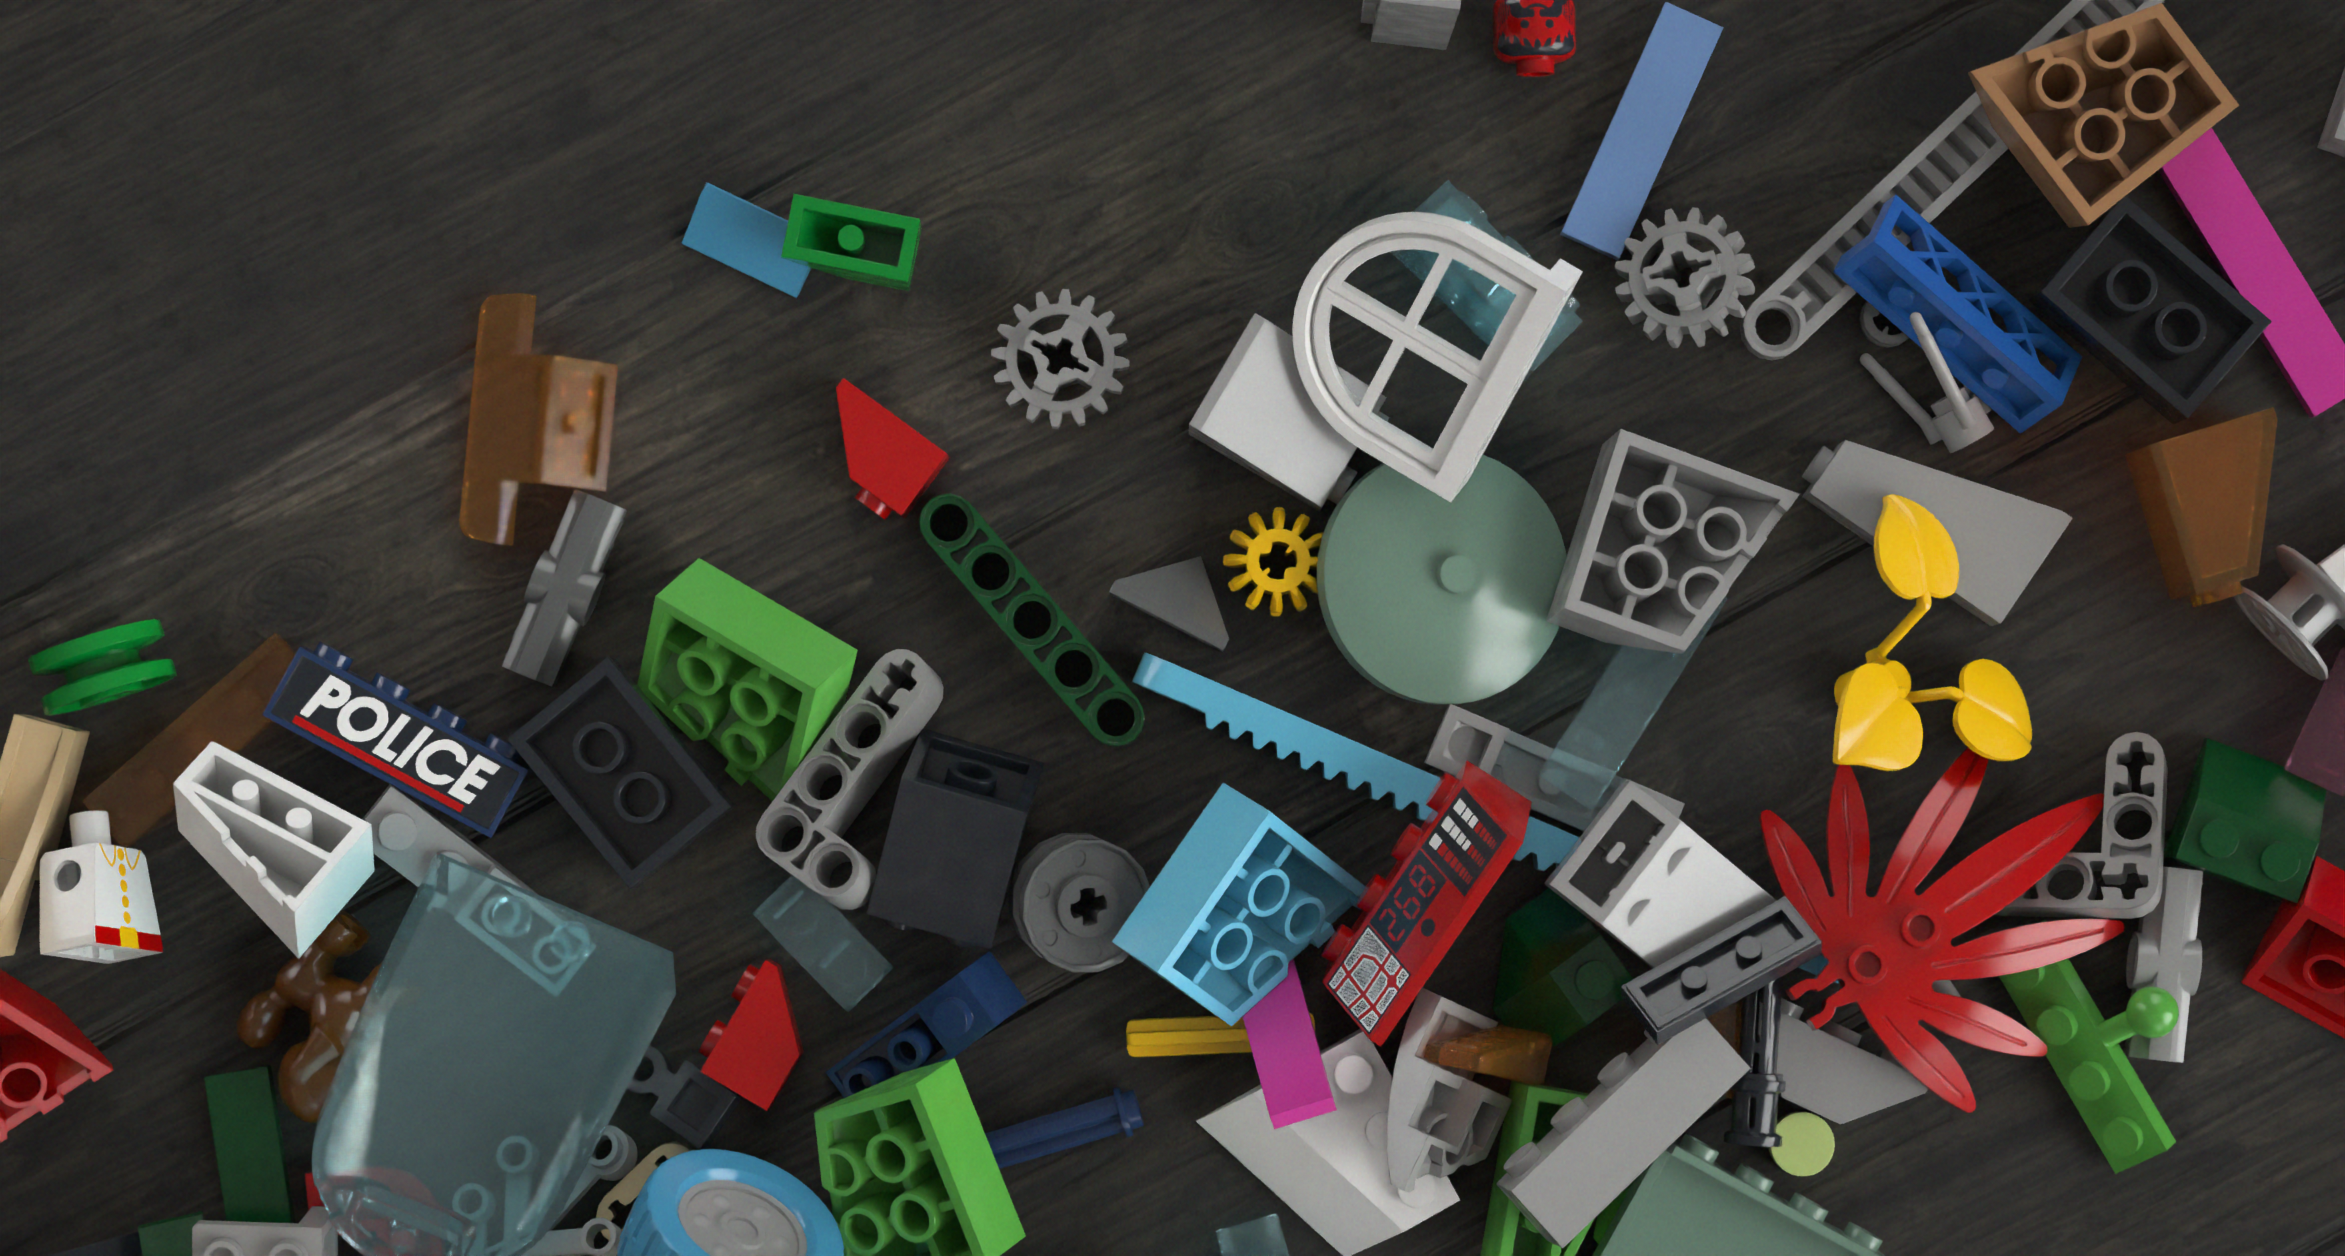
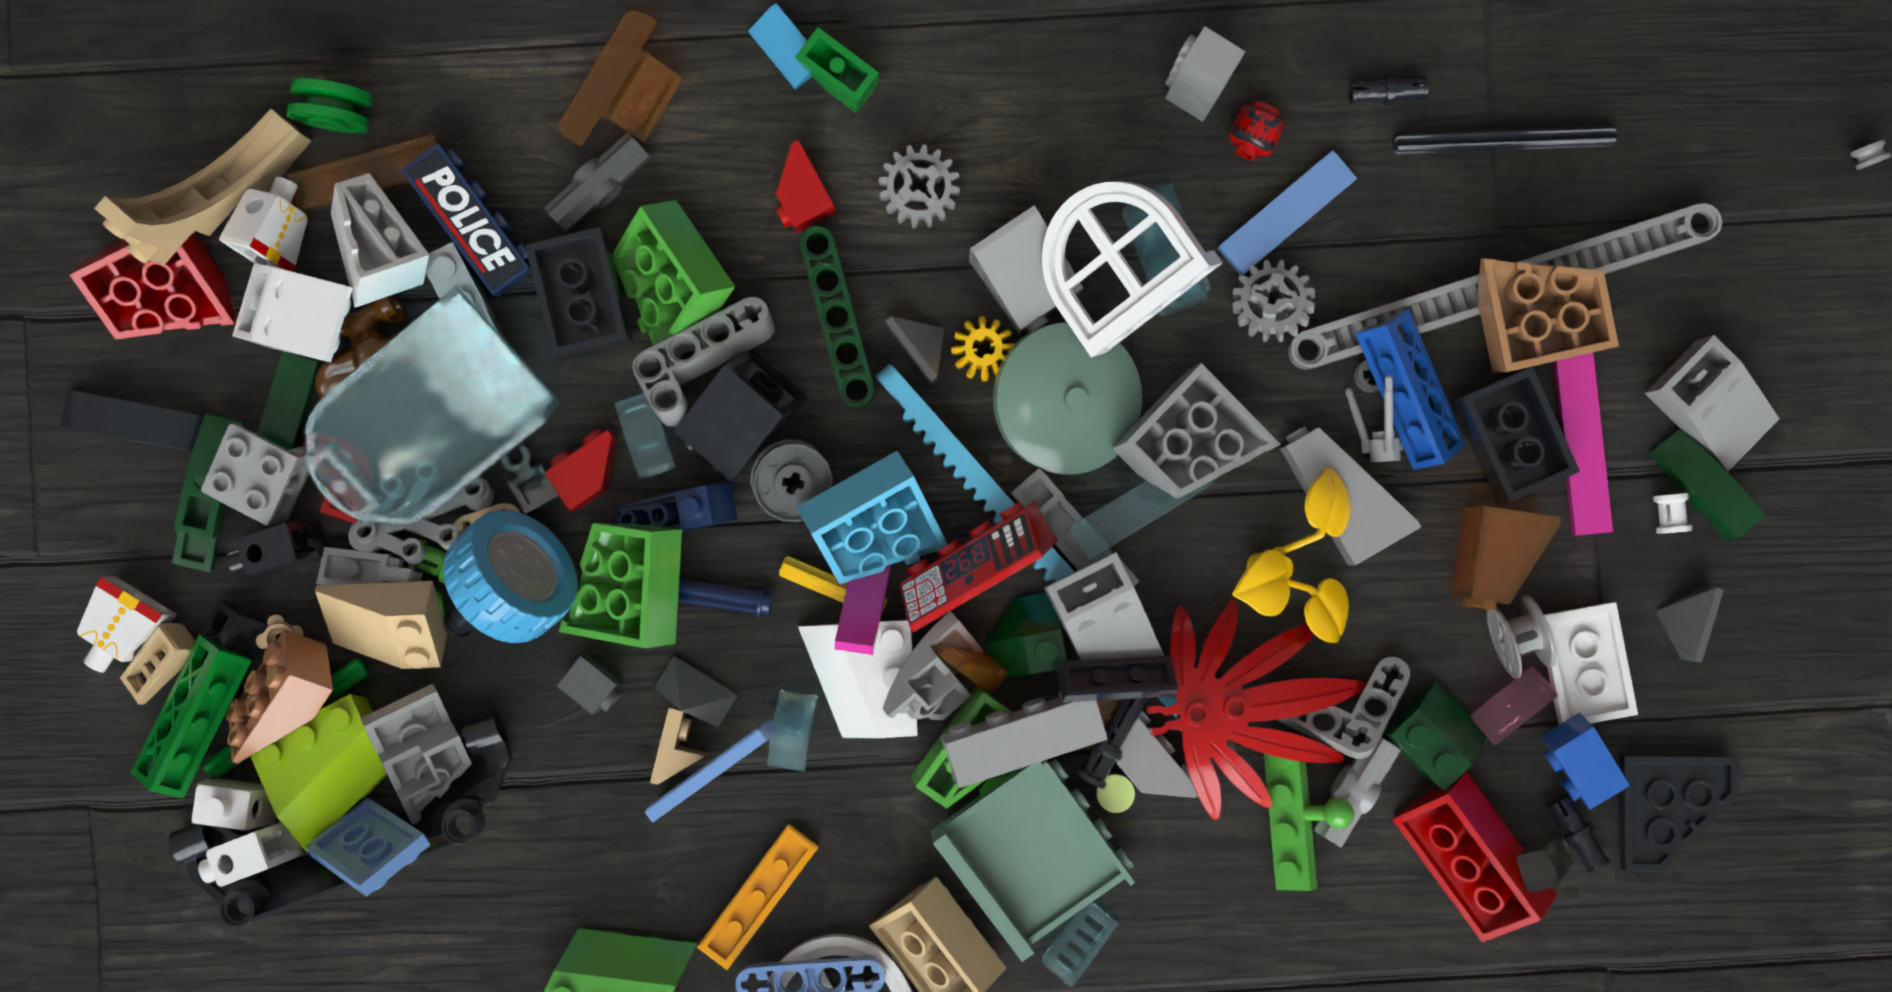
camera: 20 degrees right, 0 degrees up
none -> white slope [232,263,353,362]

